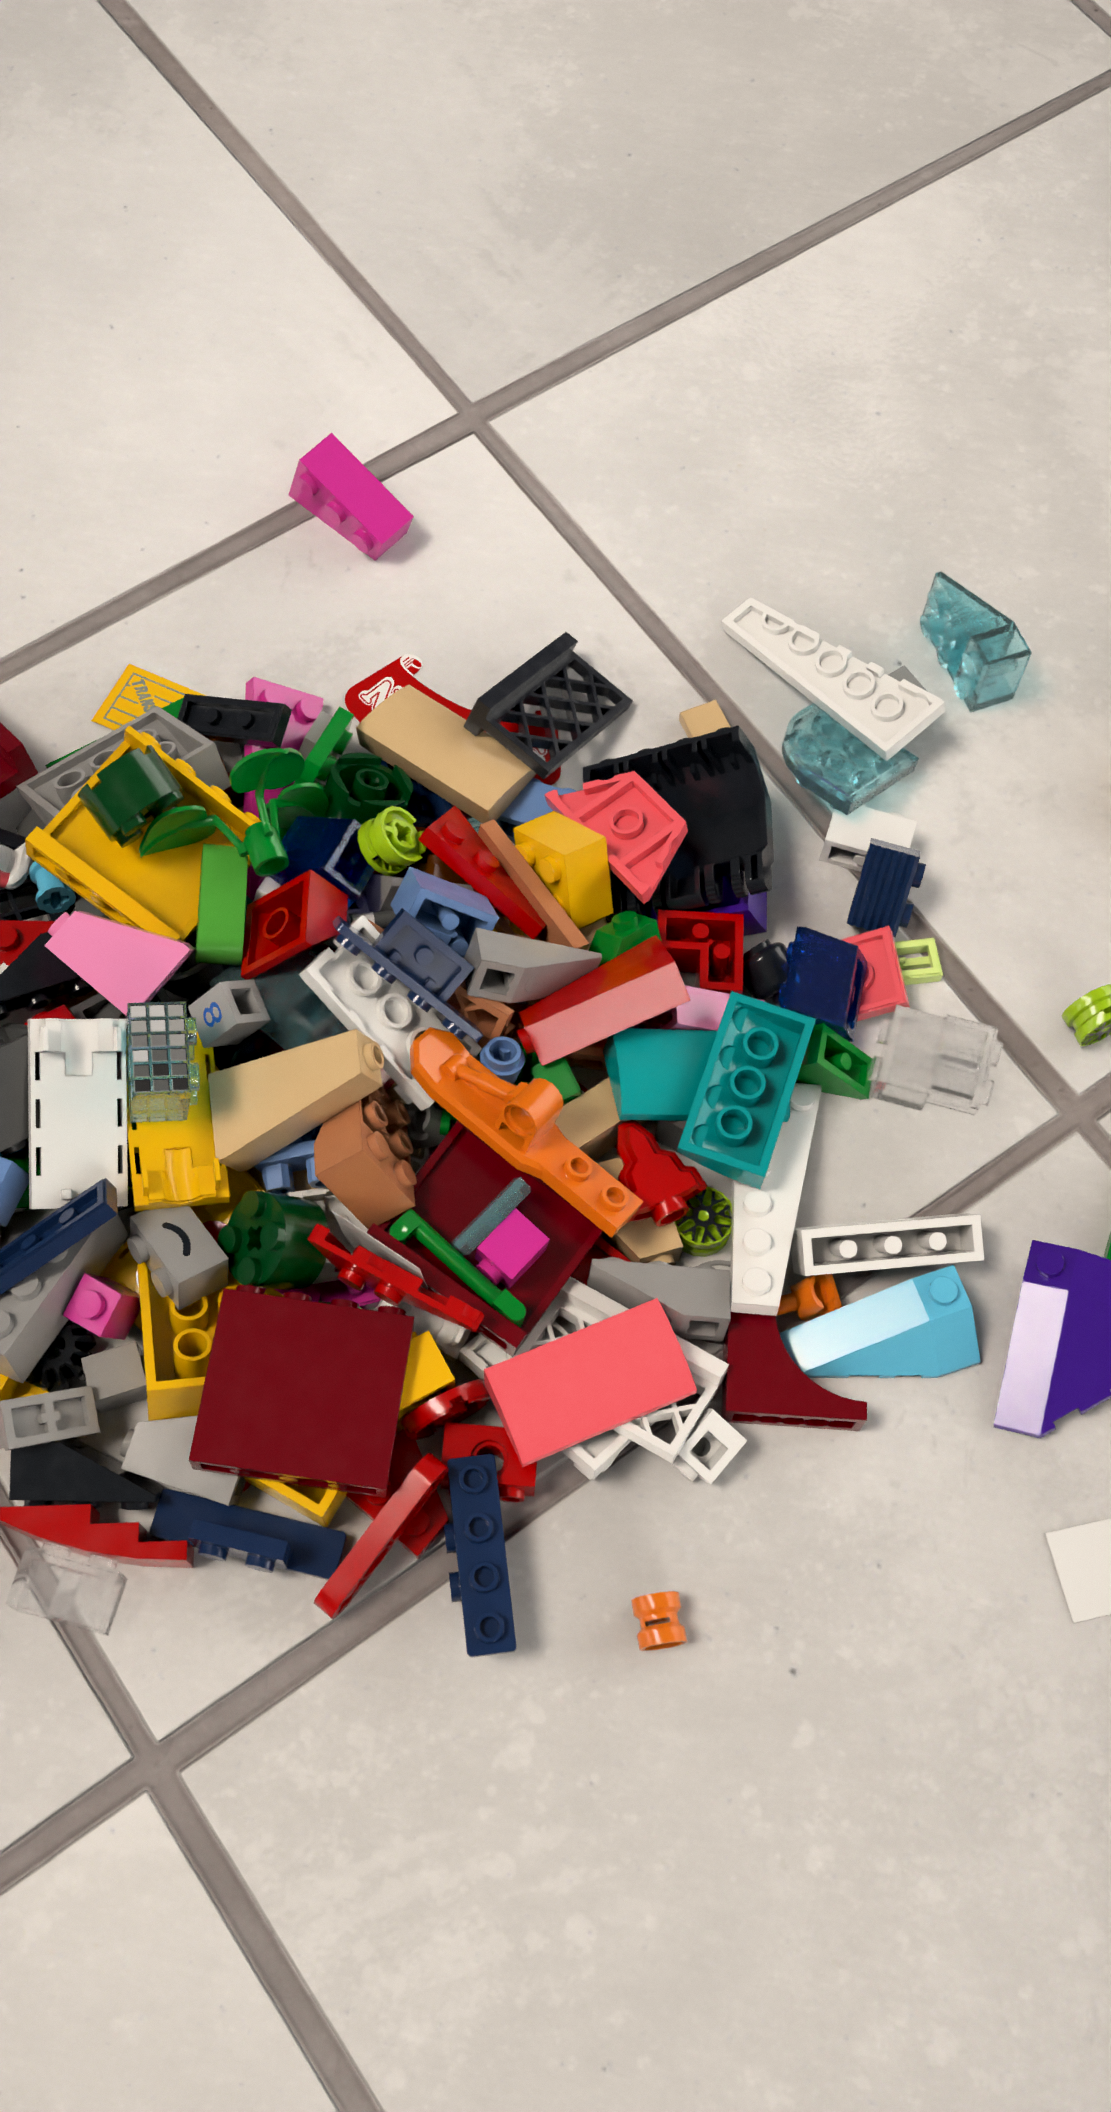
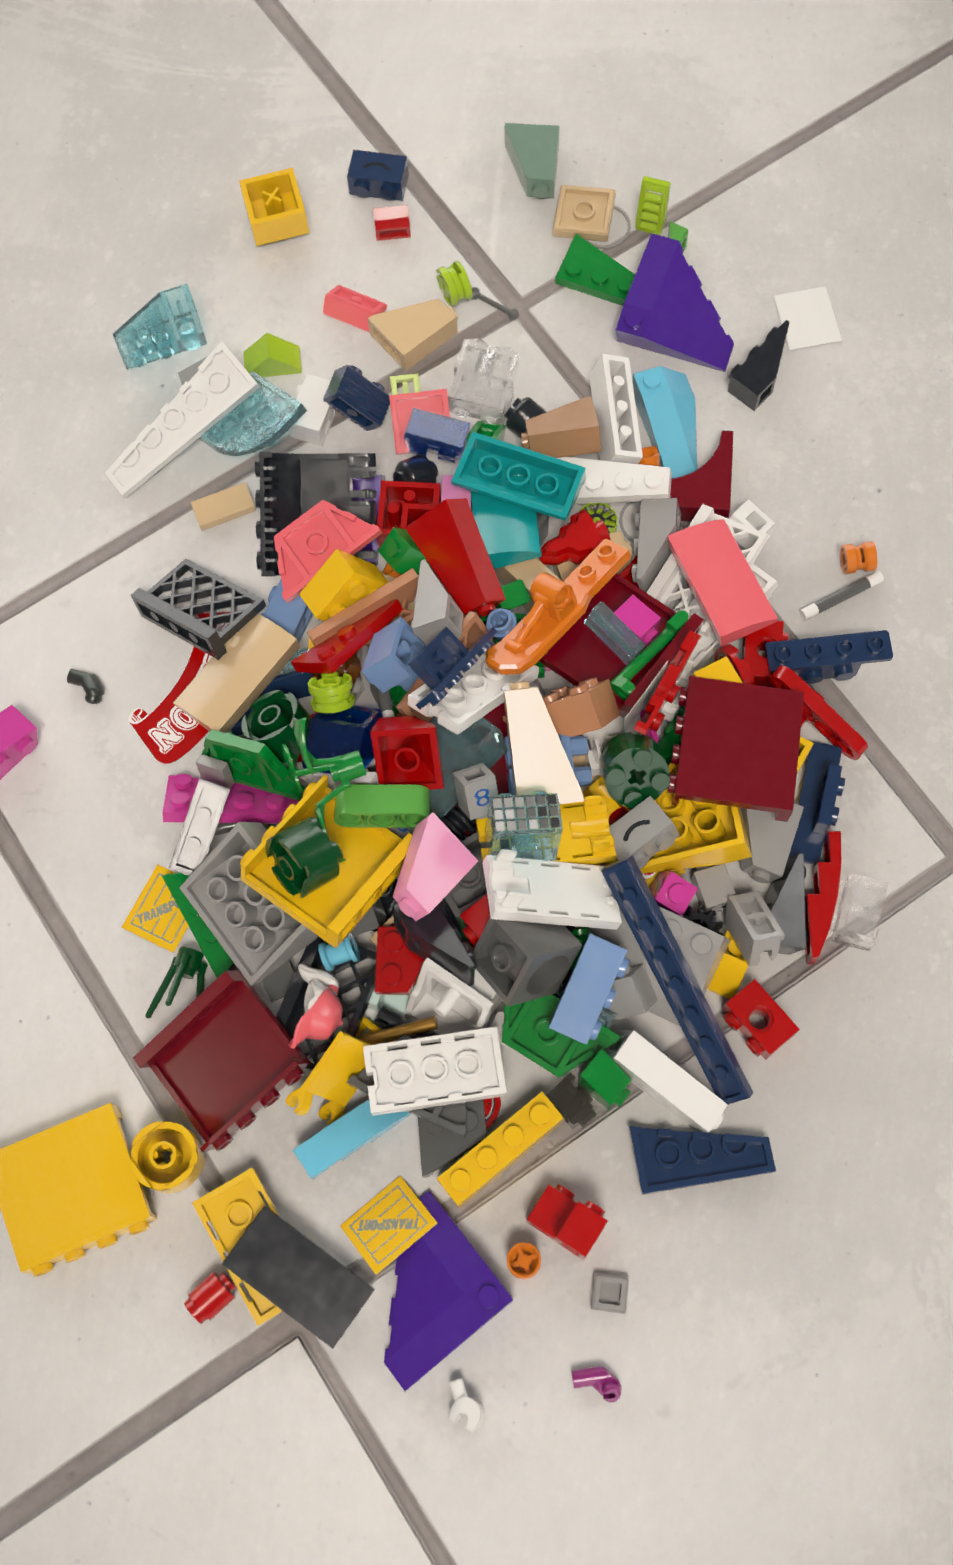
camera: 80 degrees left, 5 degrees up
none -> pearl dark grey arm [67,669,104,704]
none -> dark green plant [145,947,208,1019]
none -> lime slope [243,333,302,378]
none -> coral slope [323,285,387,333]
none -> tan slope [368,298,458,371]
none -> dark grey hinge [472,287,519,320]
none -> black head [504,397,547,439]
none -> medium nougat slope [521,396,601,458]
none -> black slope [728,320,790,411]
none -> dark grey bar [800,571,884,621]

